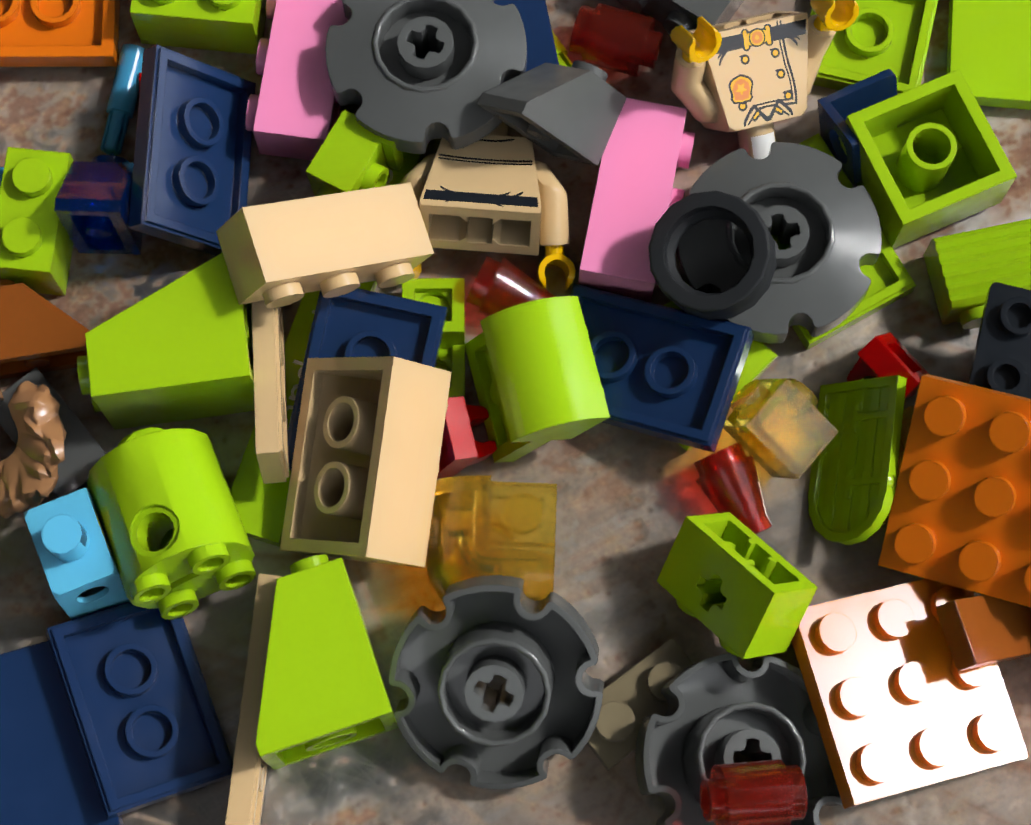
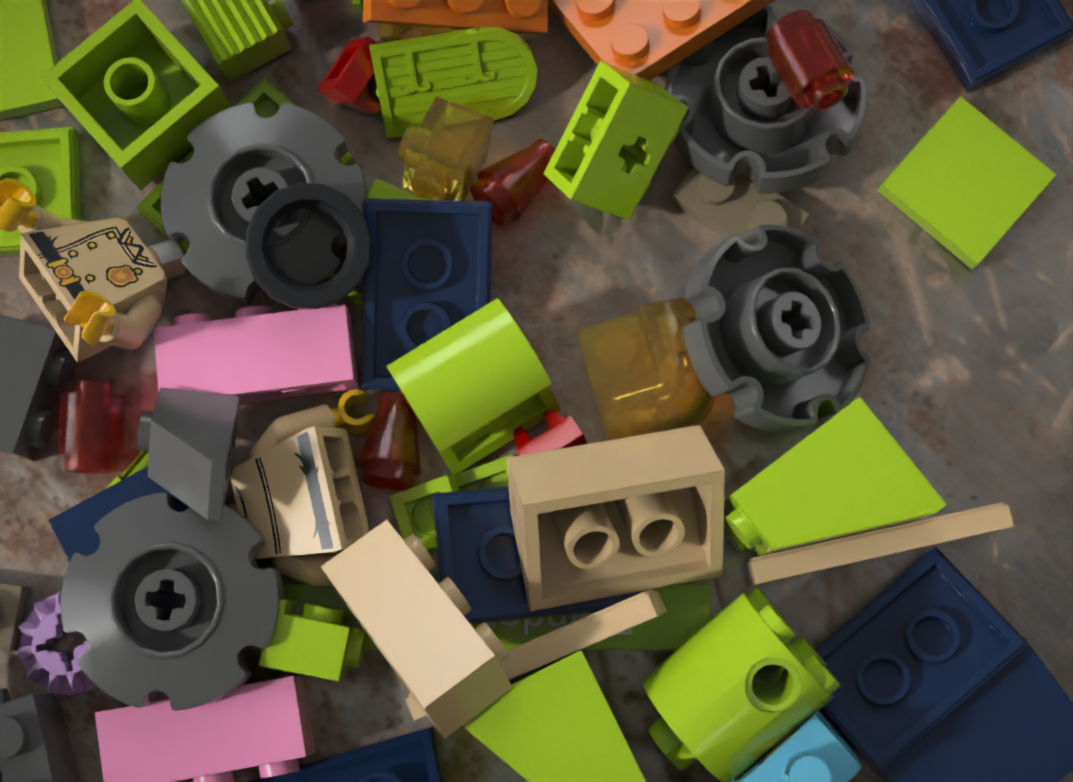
camera: 105 degrees left, 5 degrees up
dark blue bracket [817,69,897,185] -> none

